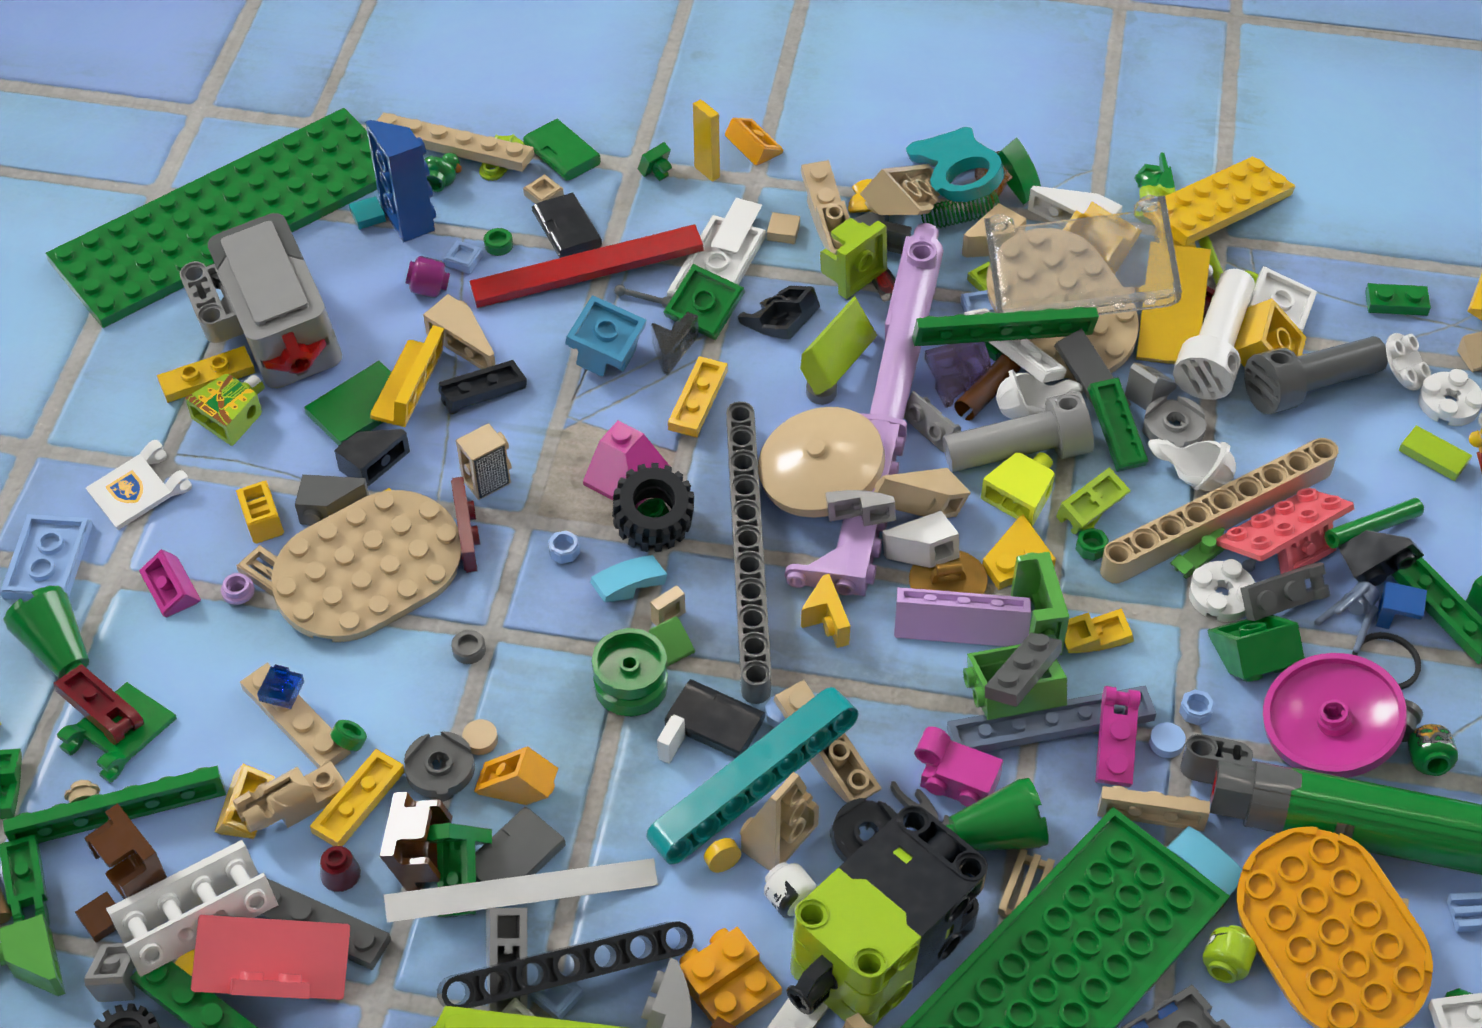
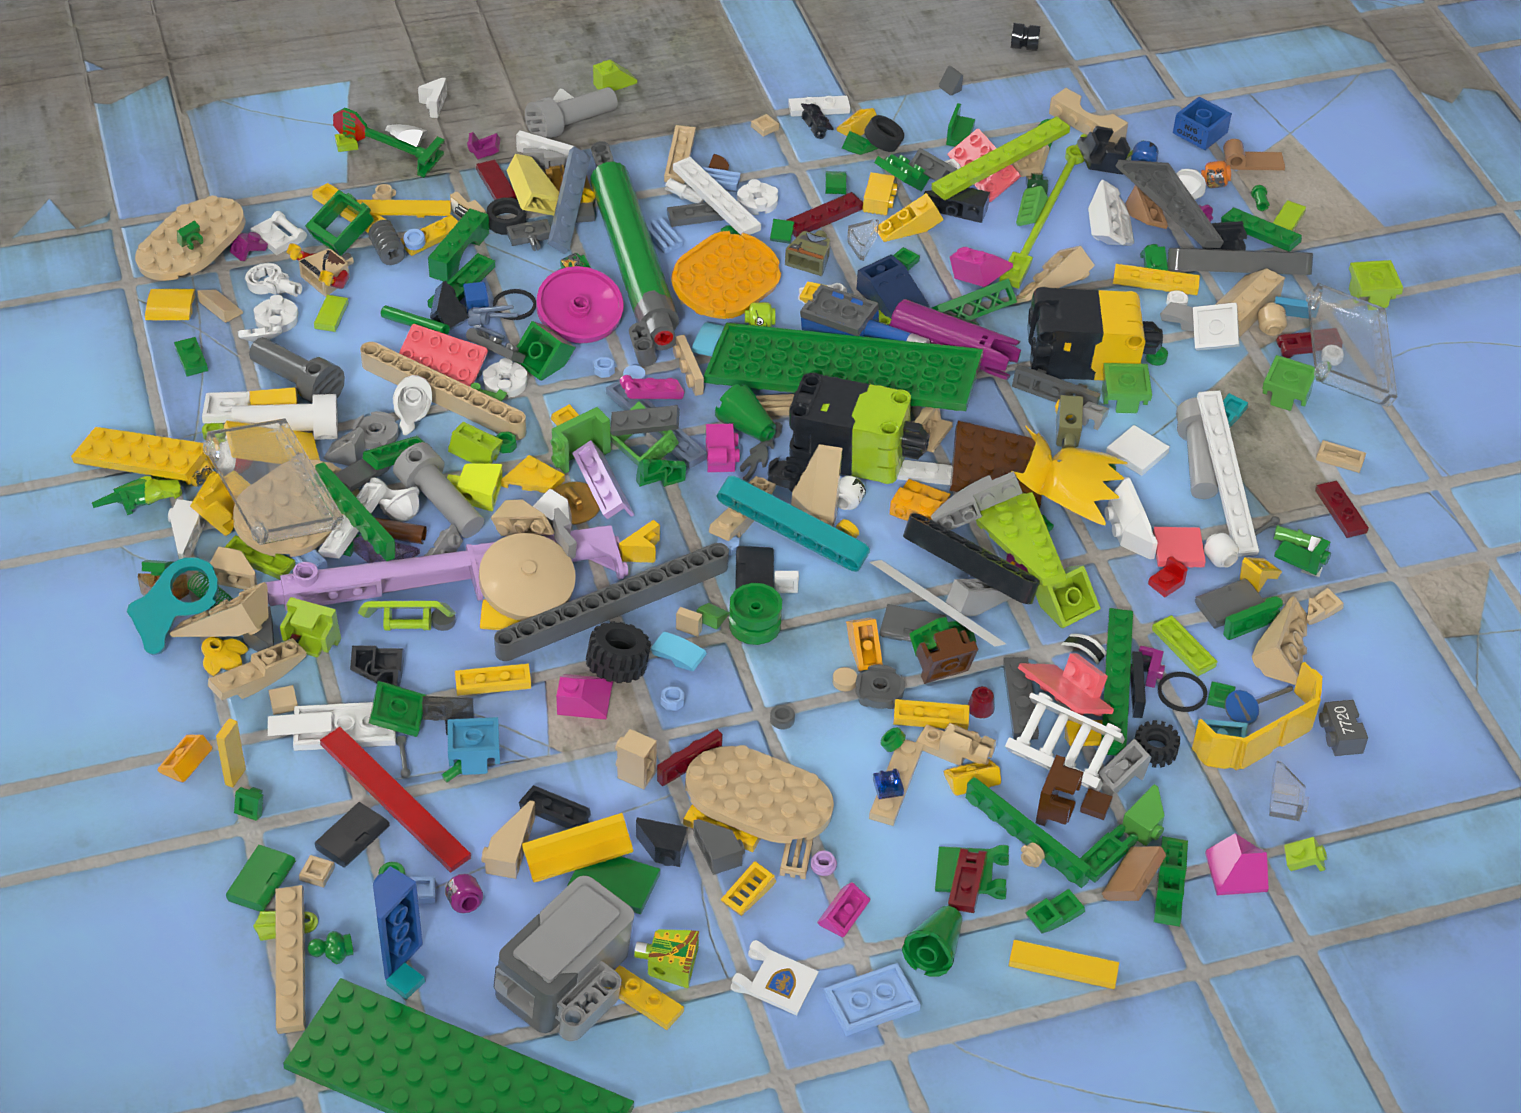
camera: 120 degrees left, 5 degrees down
none -> green slope [636,459,686,487]

